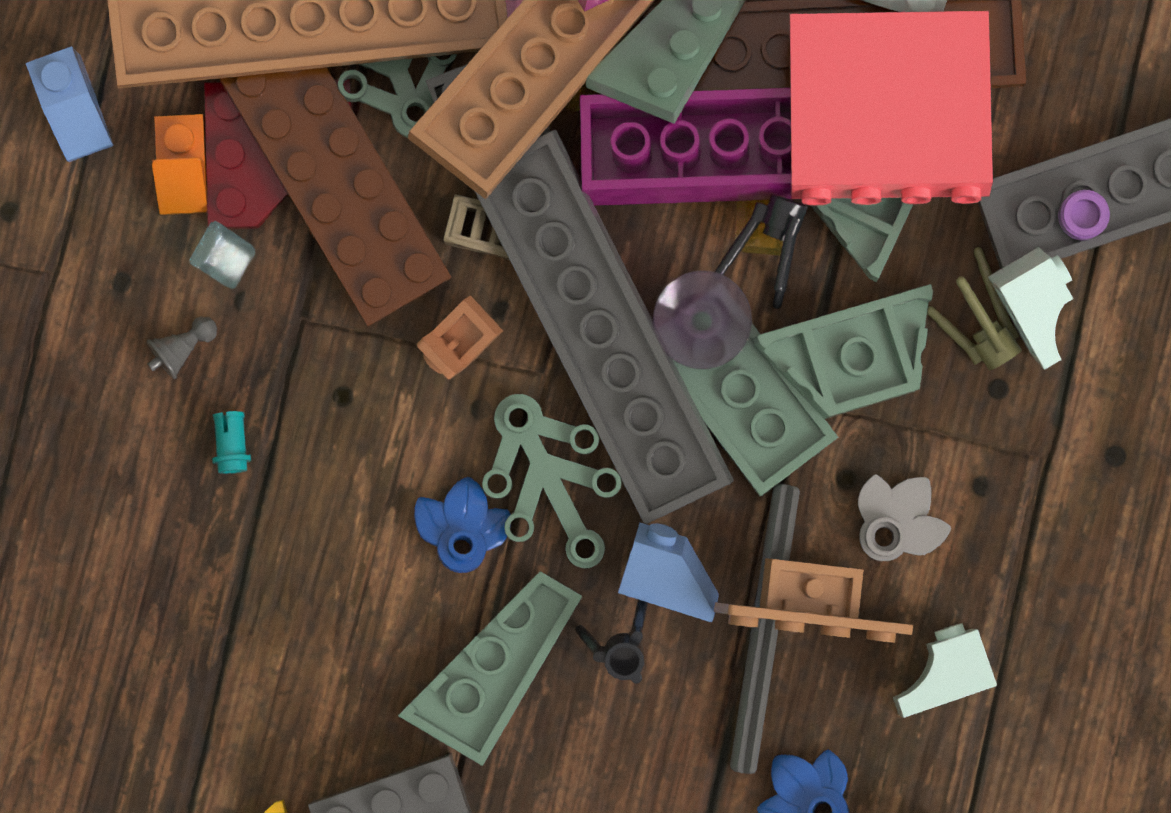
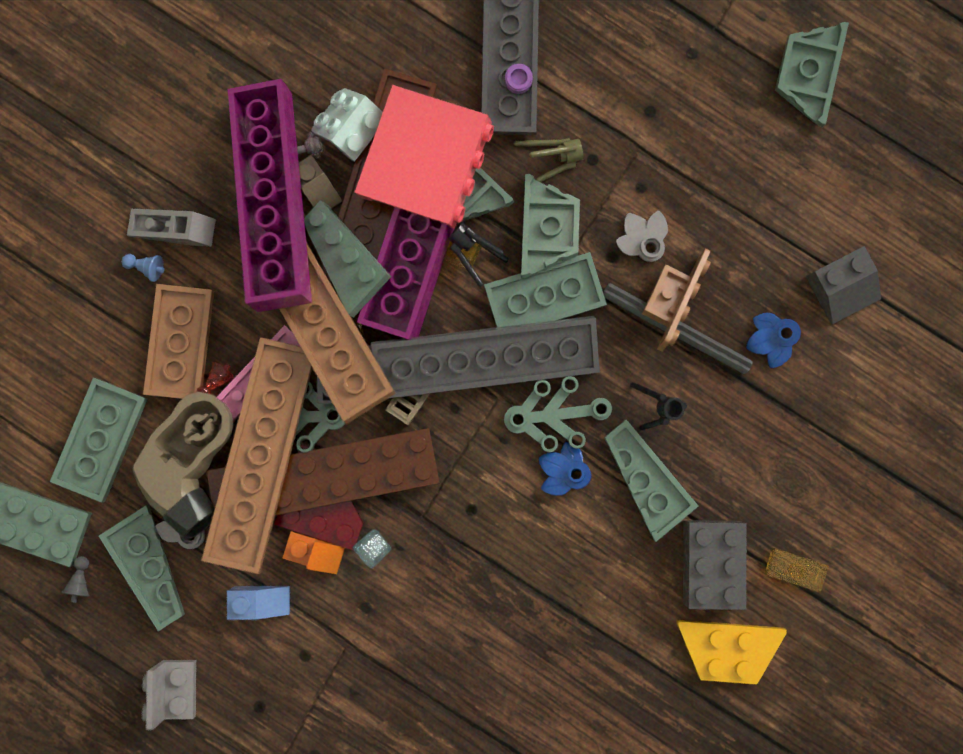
camera: 70 degrees left, 0 degrees up
dark grey piece [147,316,217,379] -> none
teal pin [212,411,251,474] -> none
nougat bracket [417,295,503,379] -> none
medium blue slope [618,523,719,622] -> none
clear purple dish [653,271,752,369] -> none
light aqua arch [893,623,997,718] -> none
light aqua arch [988,247,1073,370] -> none

